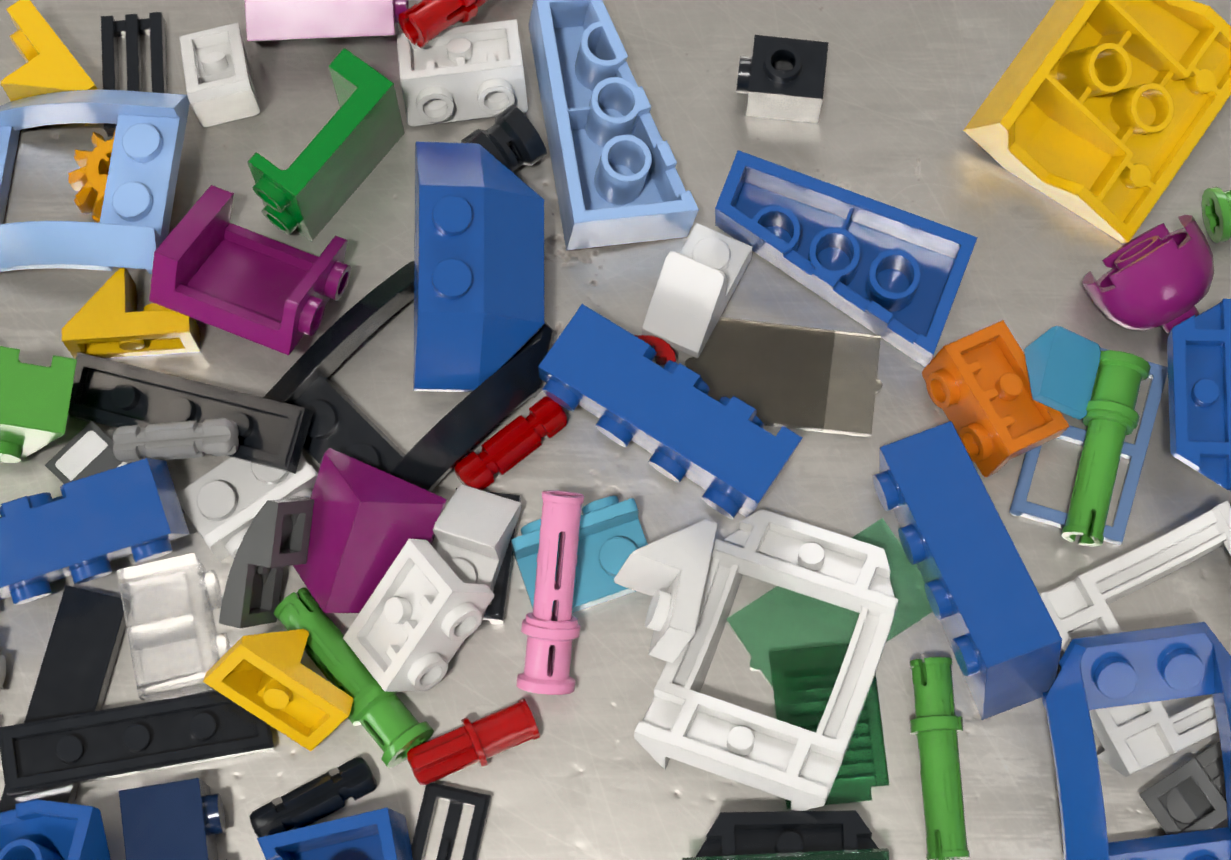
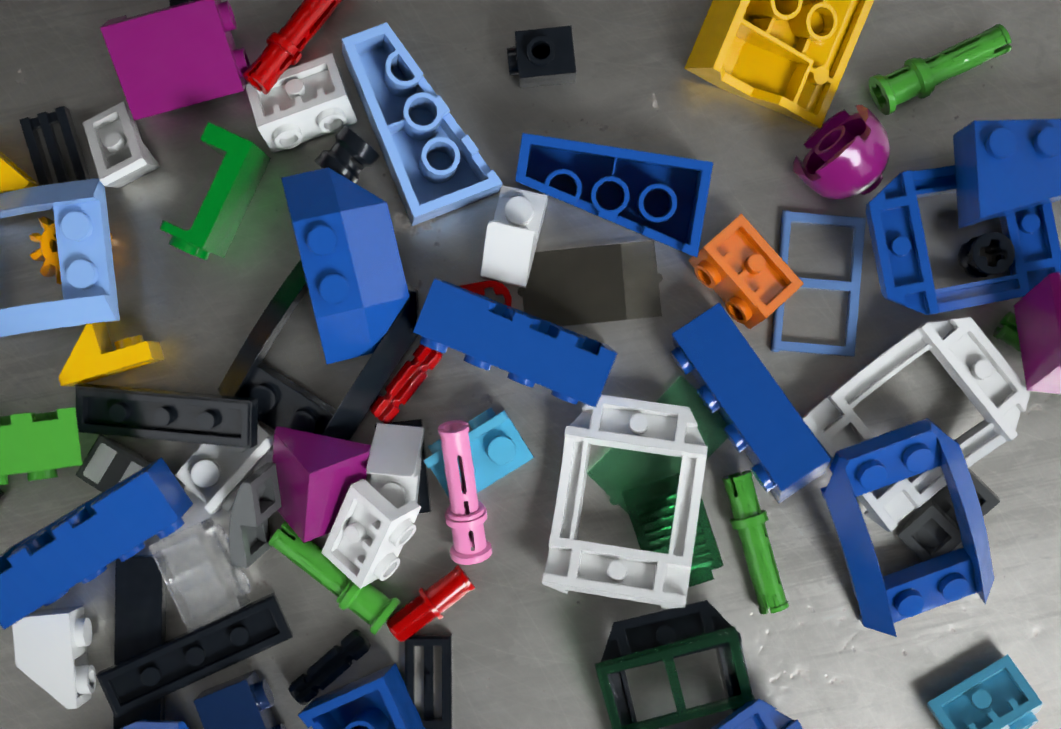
camera: 10 degrees left, 15 degrees up
light grey axle [113,418,239,463] -> none
magenta panel [149,185,351,355] -> none
yellow slope [203,629,354,751] -> none
white slope [614,519,718,663] -> none
dark azure slope [1024,326,1101,420] -> none
bright green pin [1061,350,1151,547] -> none

